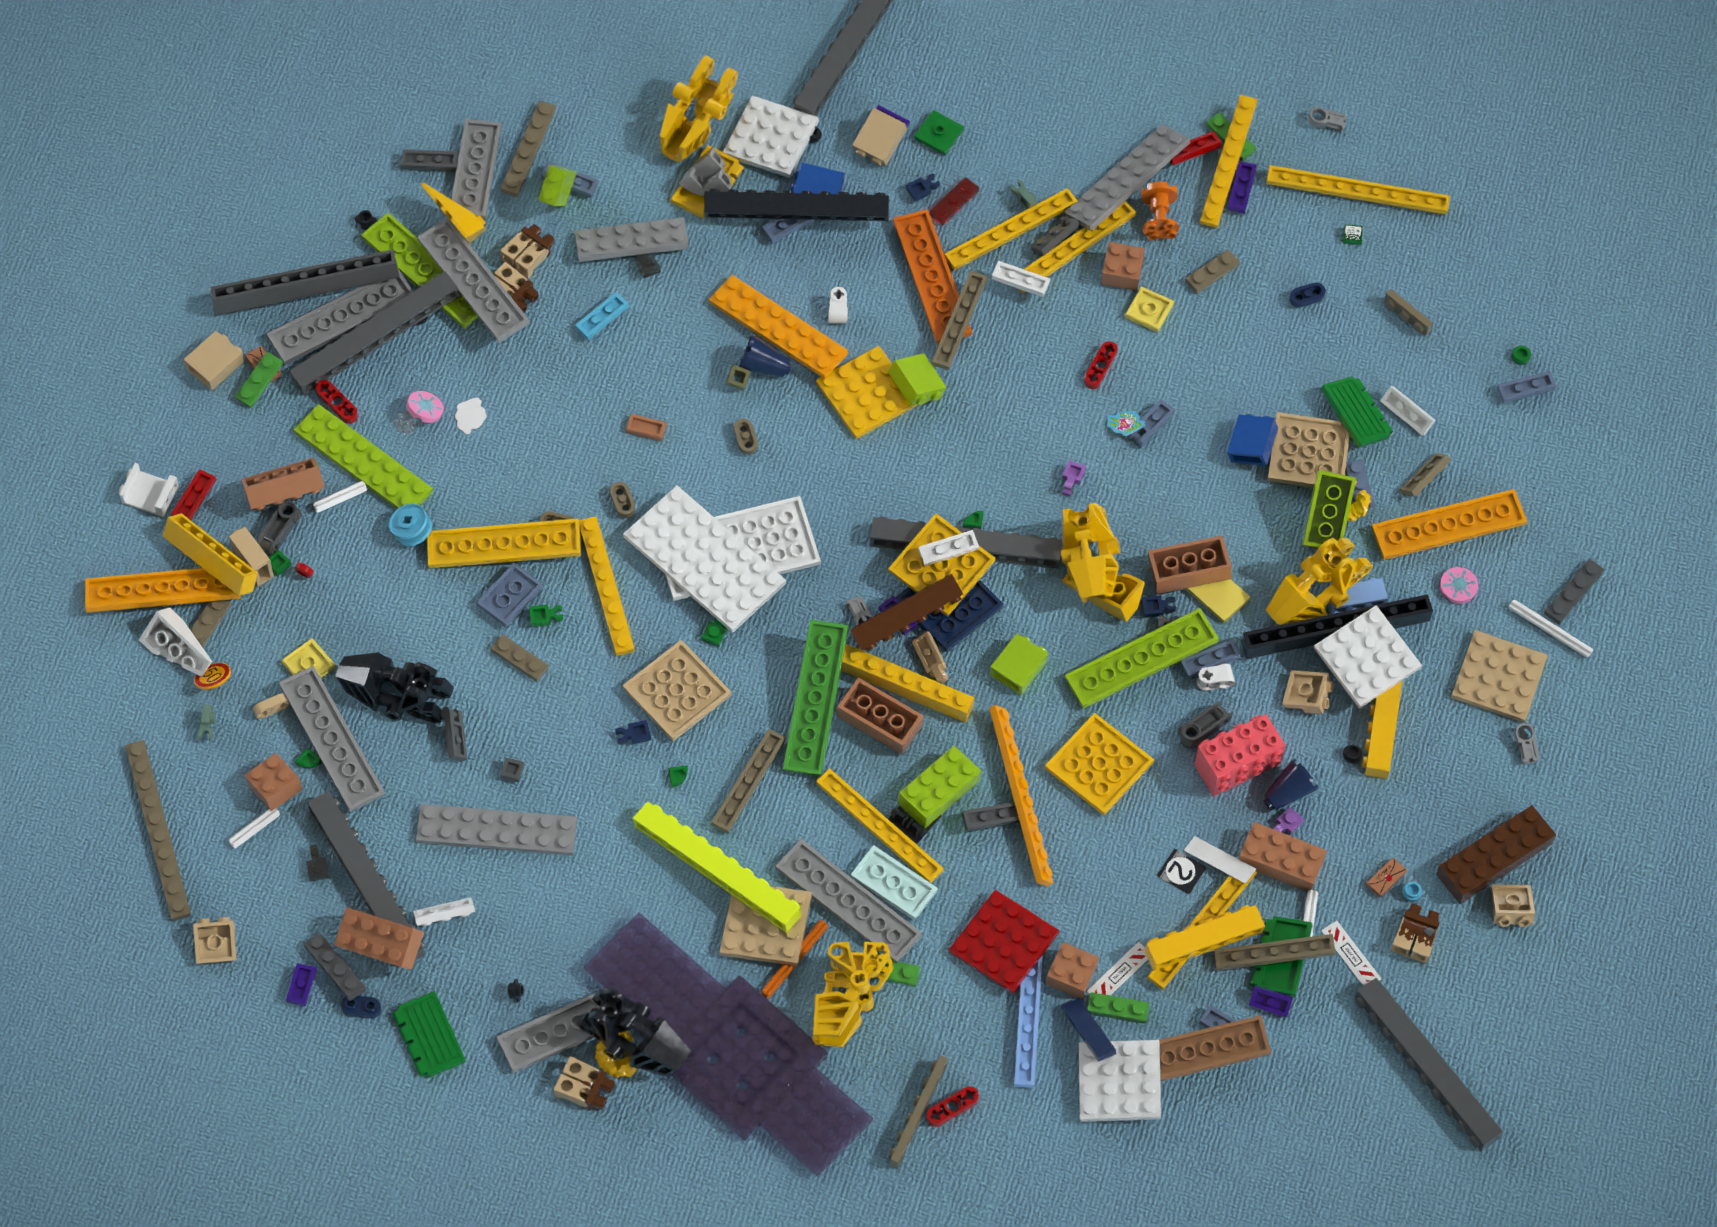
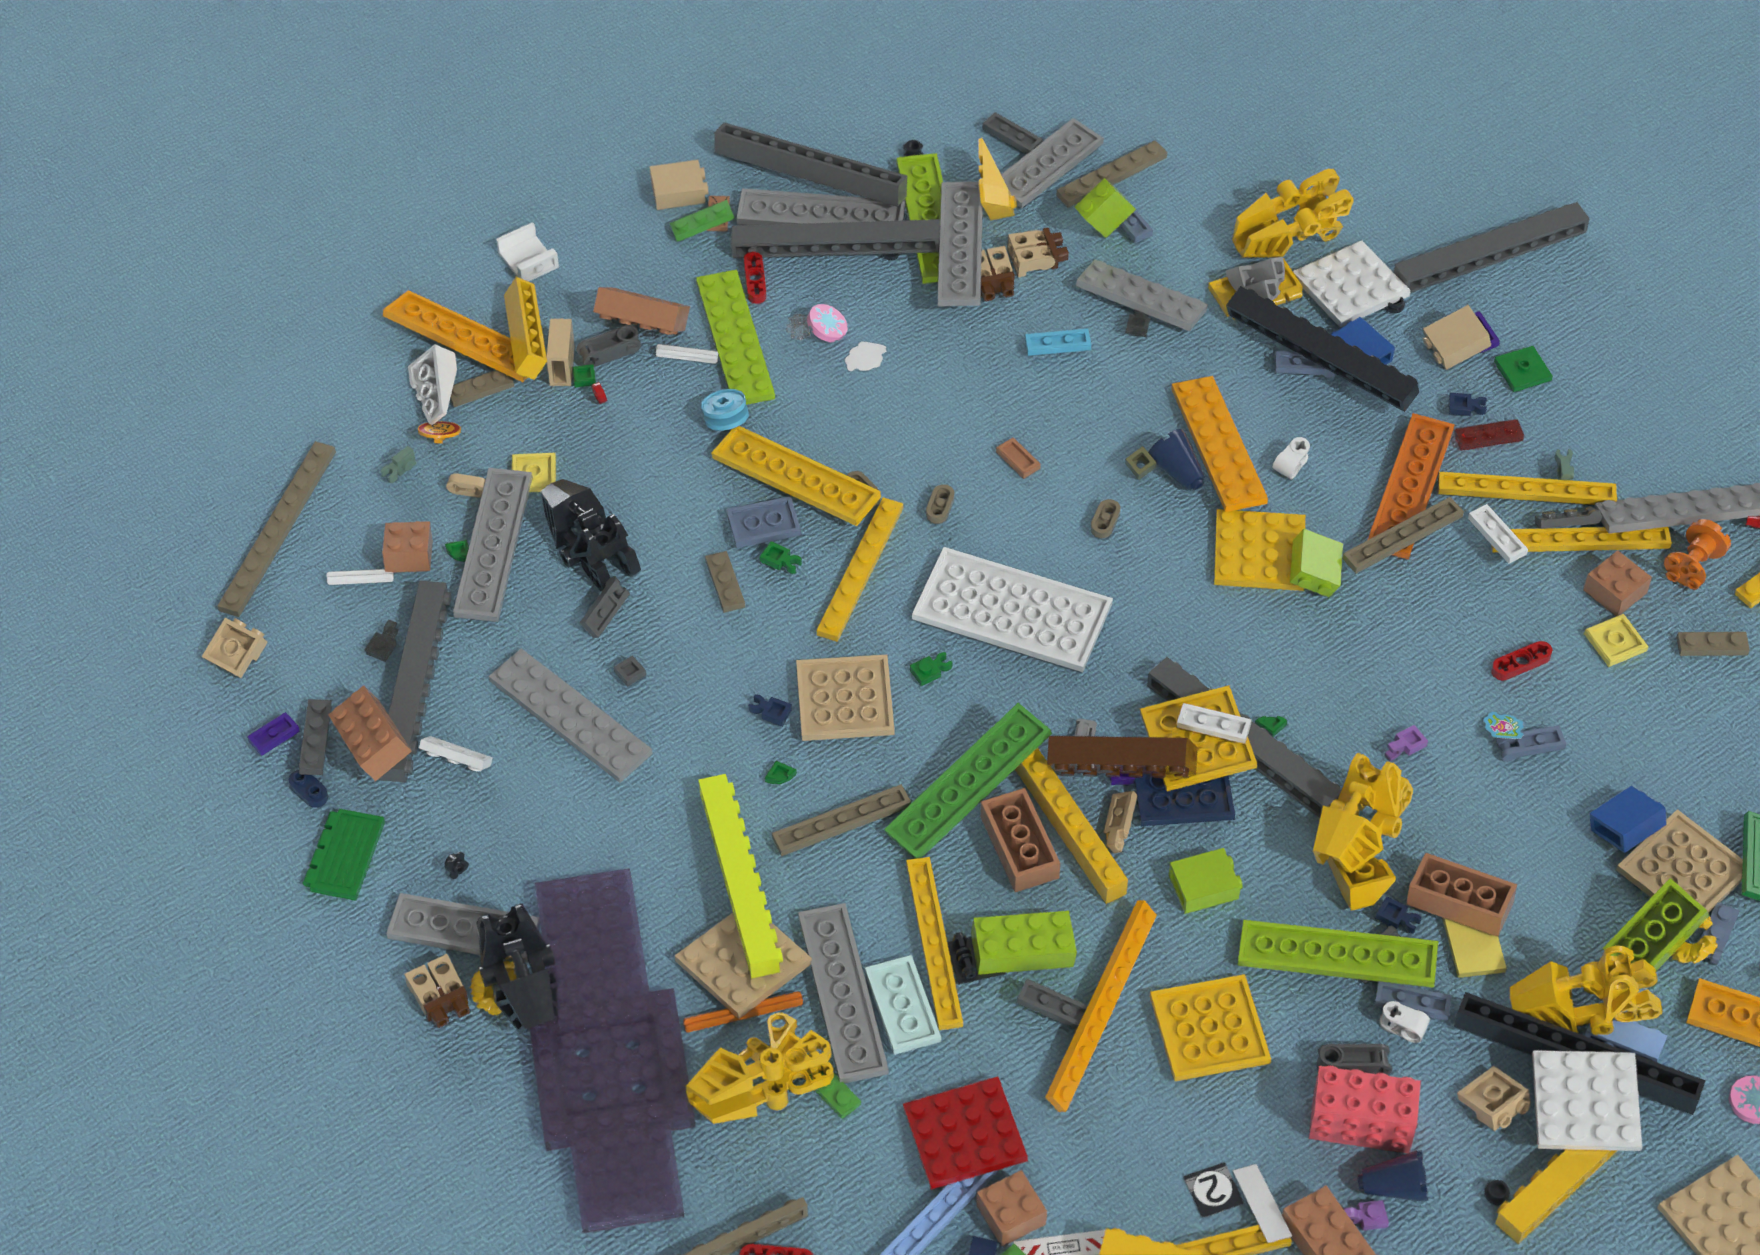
camera: 40 degrees right, 10 degrees down
red plate [171,469,217,520] -> none
white plate [623,486,786,633] -> none

